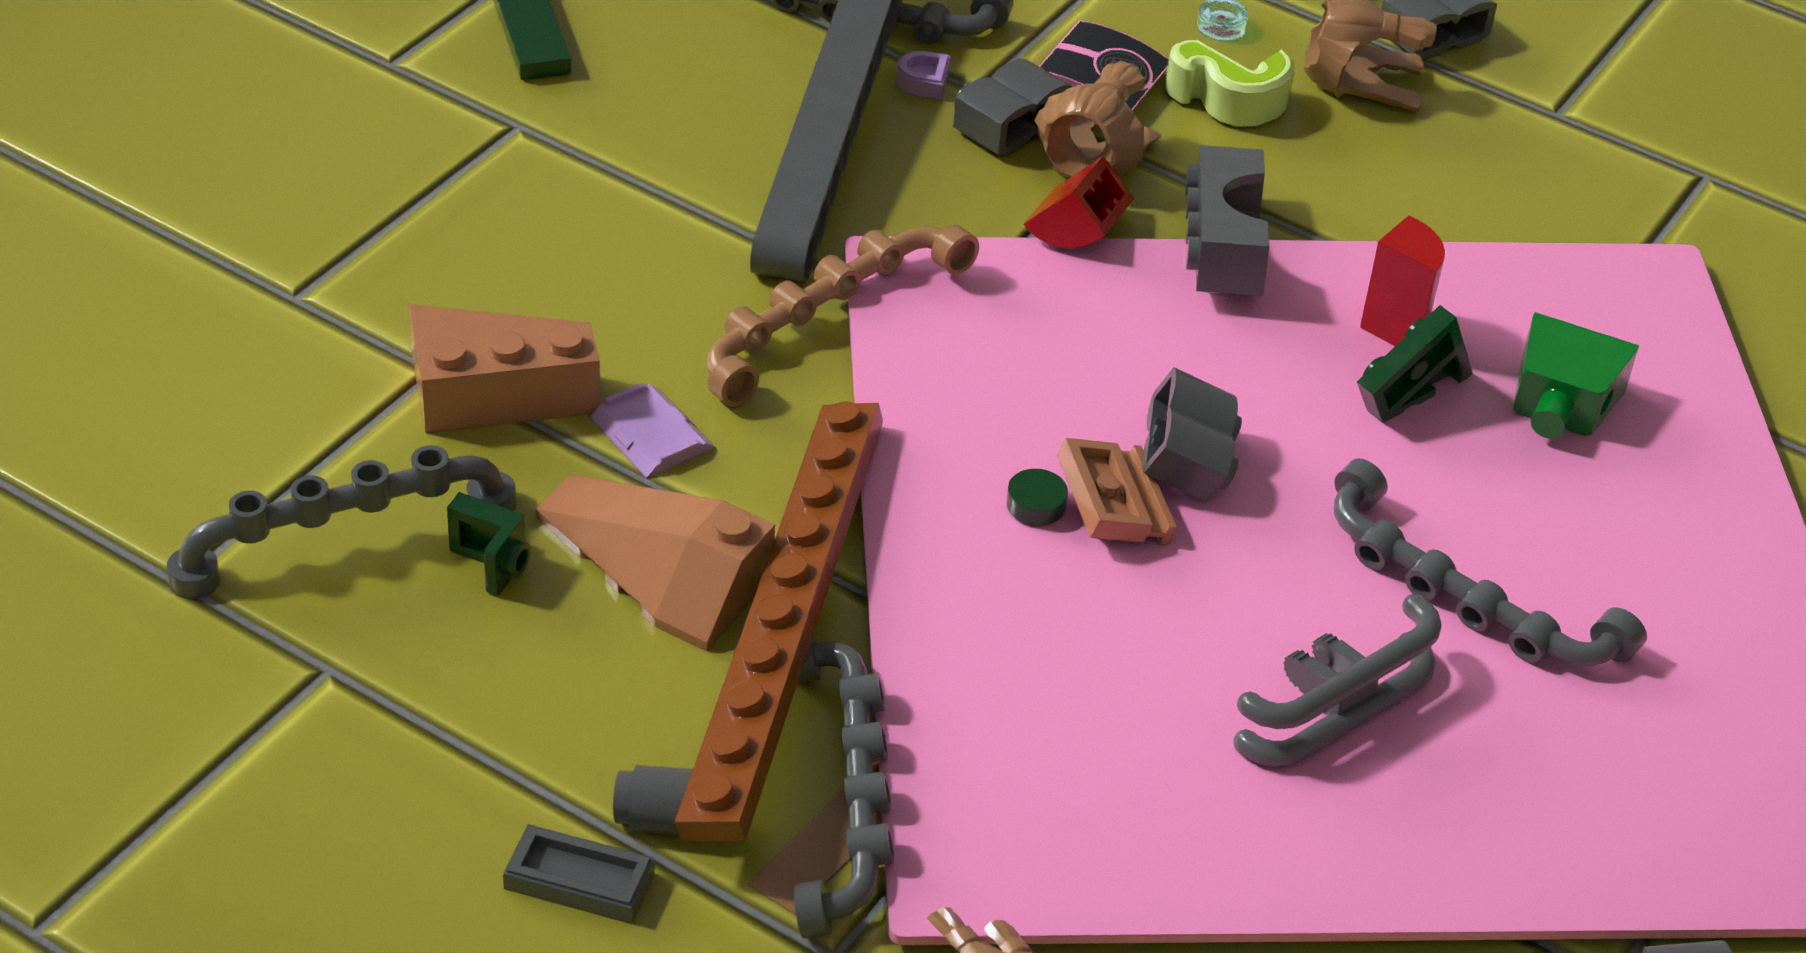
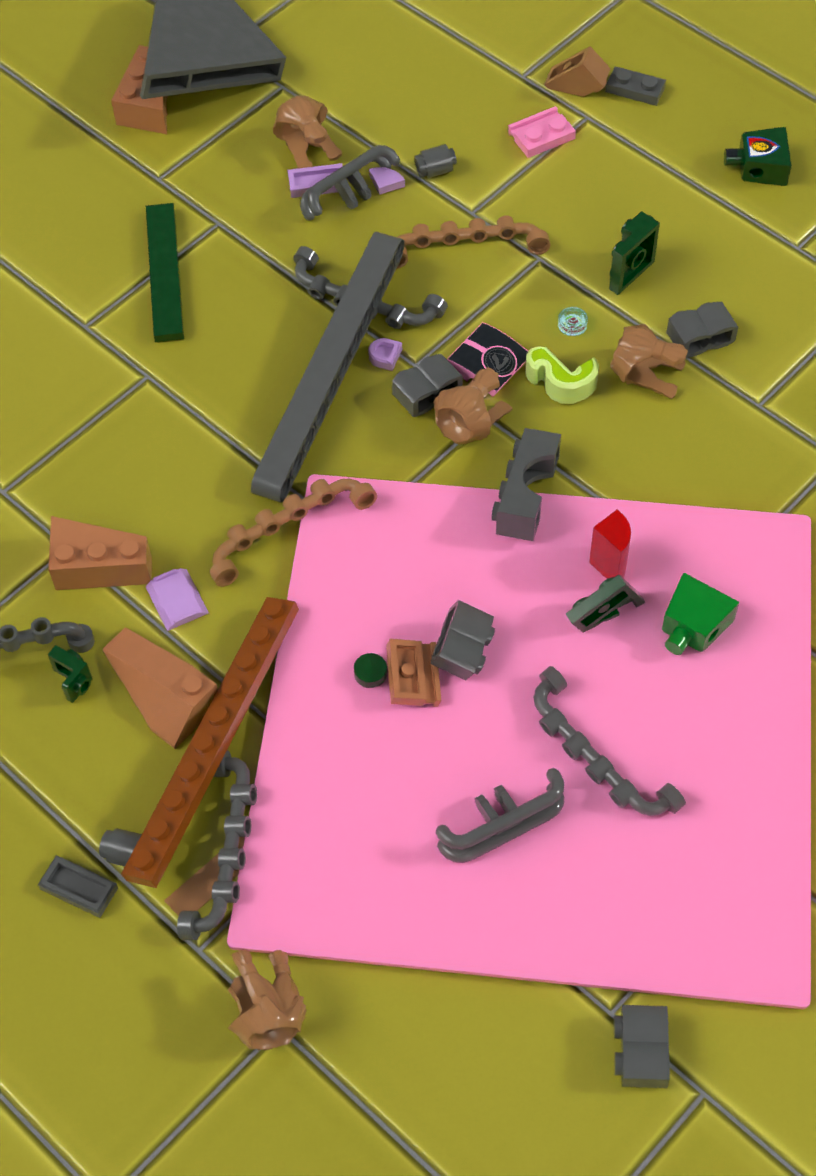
camera: 15 degrees right, 15 degrees up
red brick [1023,155,1135,249] -> none

